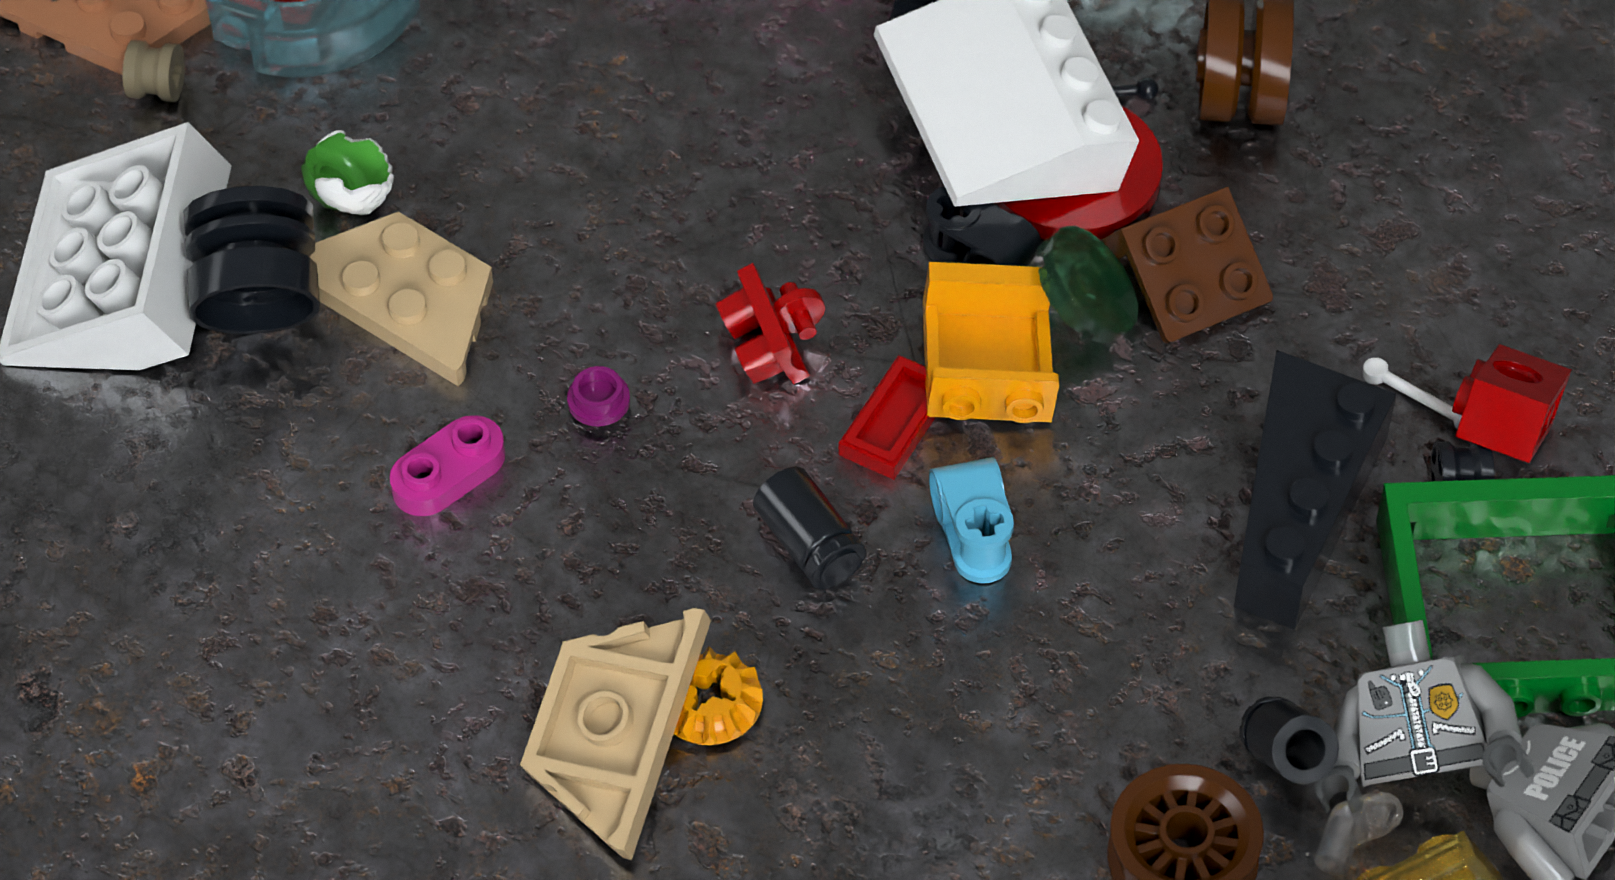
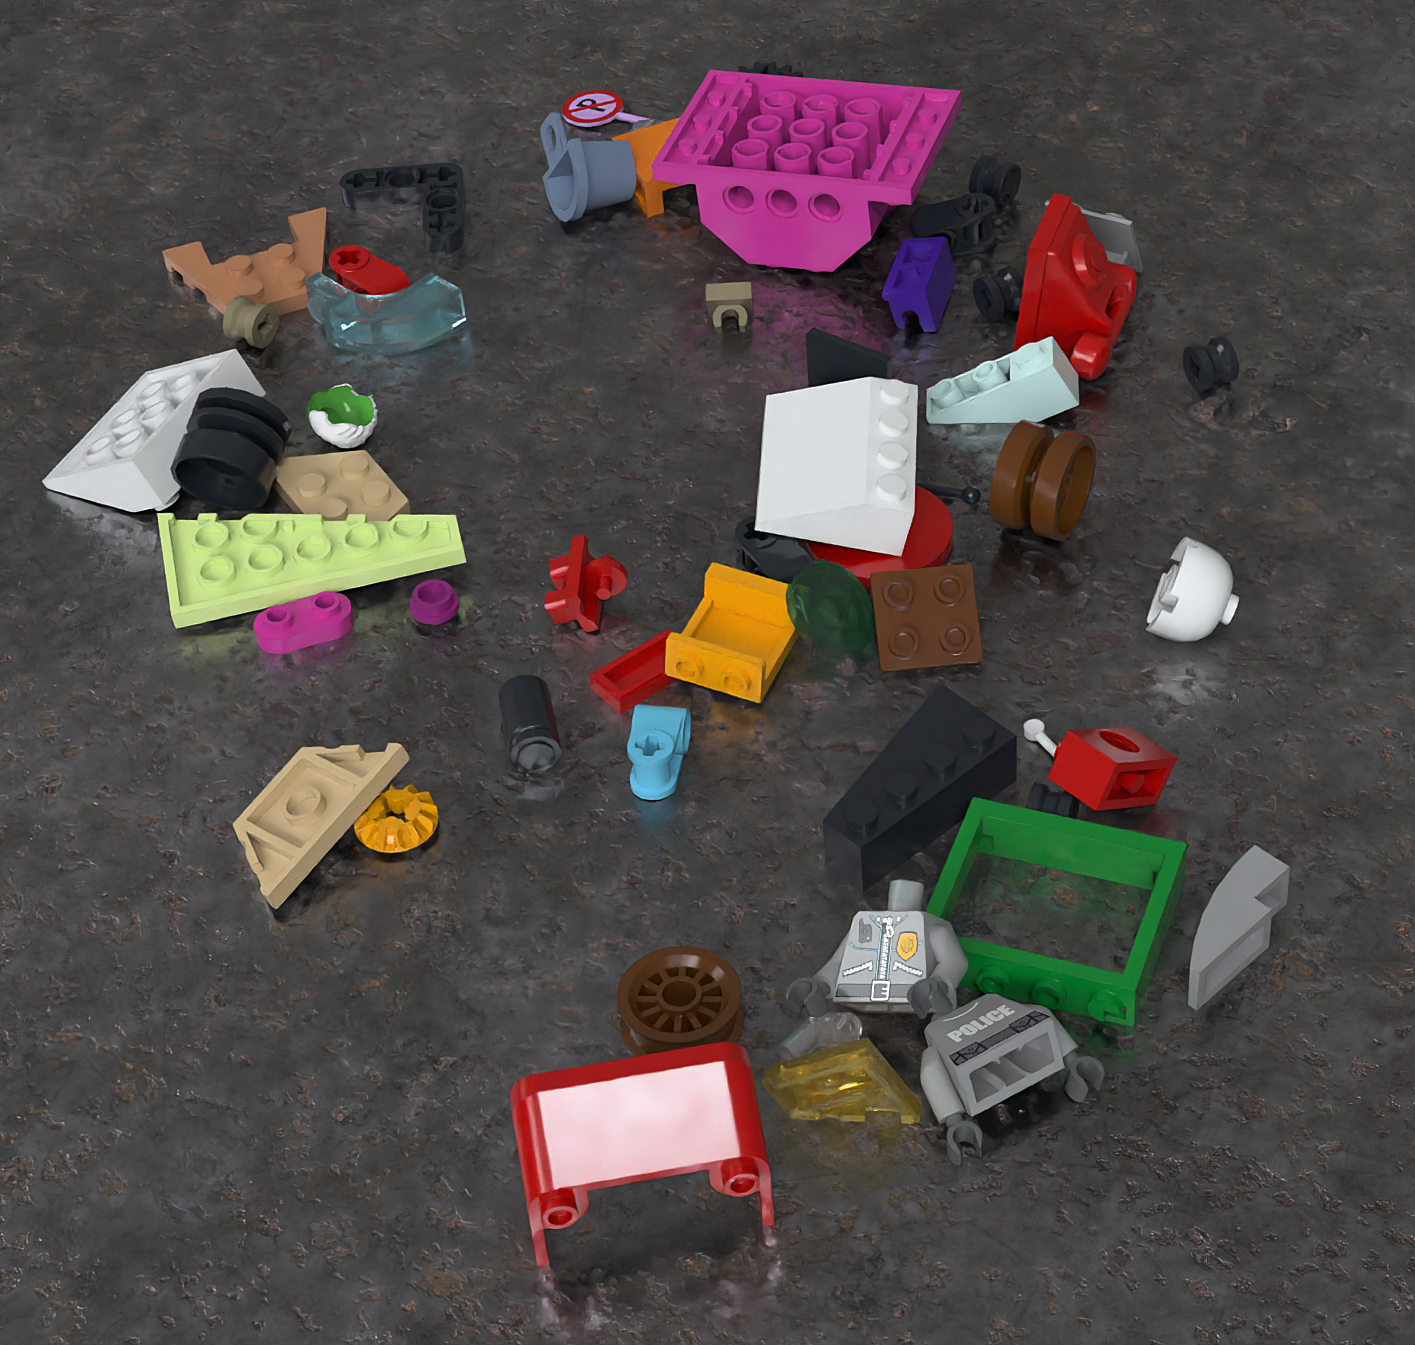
camera: 25 degrees right, 10 degrees down
black piece [1240,696,1339,784] -> none
none -> yellowish green wing [157,513,466,629]
none -> white cylinder [1146,536,1239,642]

